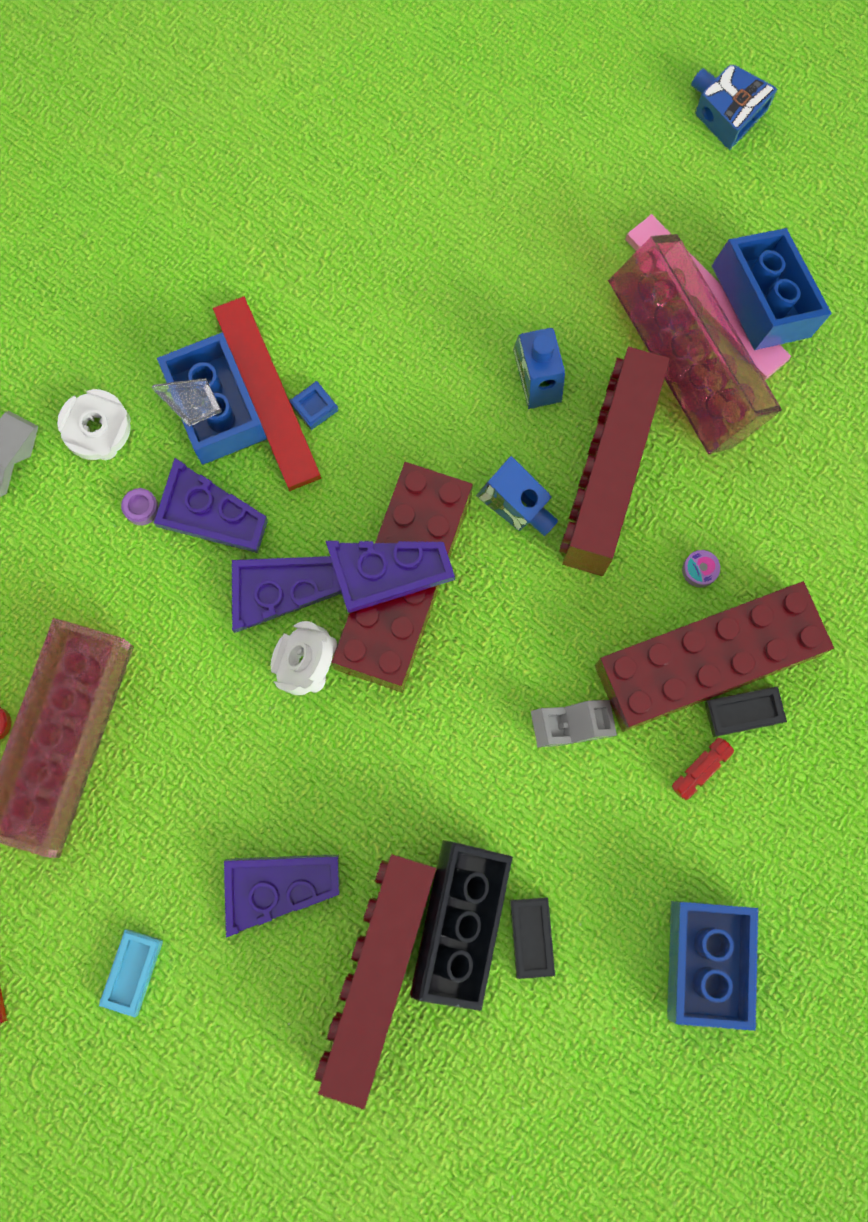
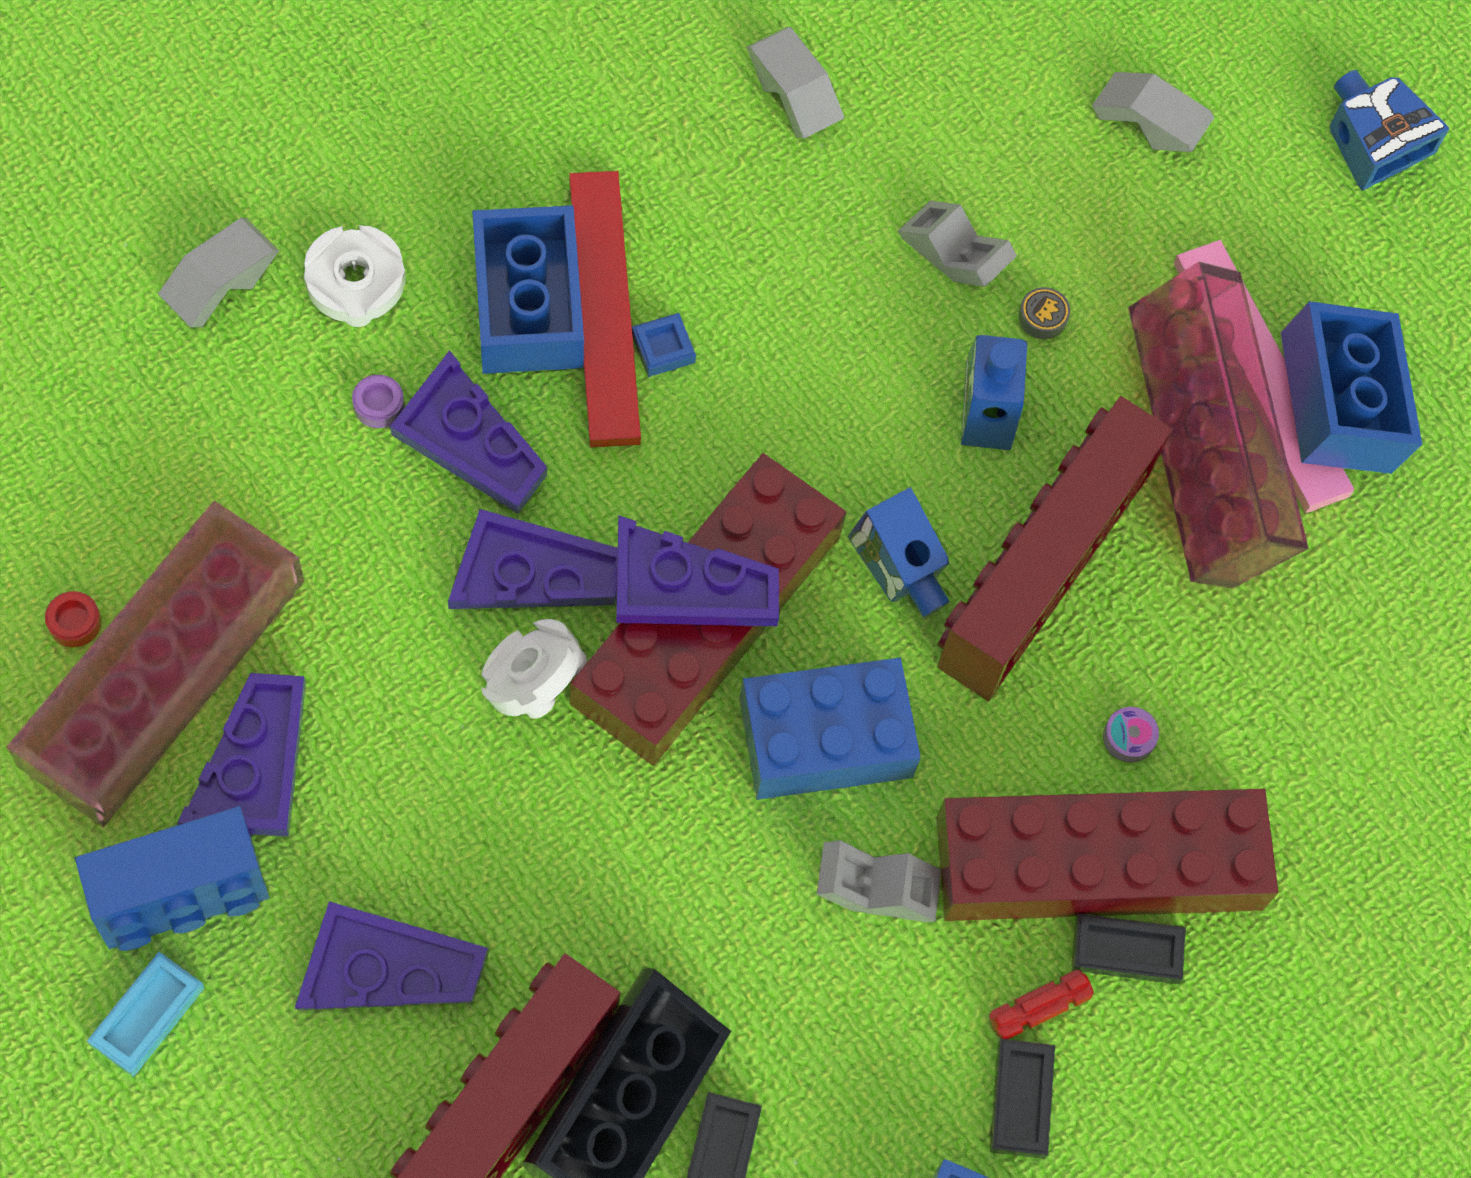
camera: 10 degrees right, 10 degrees down
clear piece [152,378,222,426] -> none
none -> blue brick [74,806,270,951]
none -> dark purple wing [177,673,306,837]
none -> blue brick [739,658,921,800]
none -> light grey slope [747,27,844,139]
none -> light grey slope [898,201,1017,287]
none -> black tile [990,1039,1055,1159]
none -> tile [1018,287,1070,339]
none -> light grey slope [1092,72,1214,152]

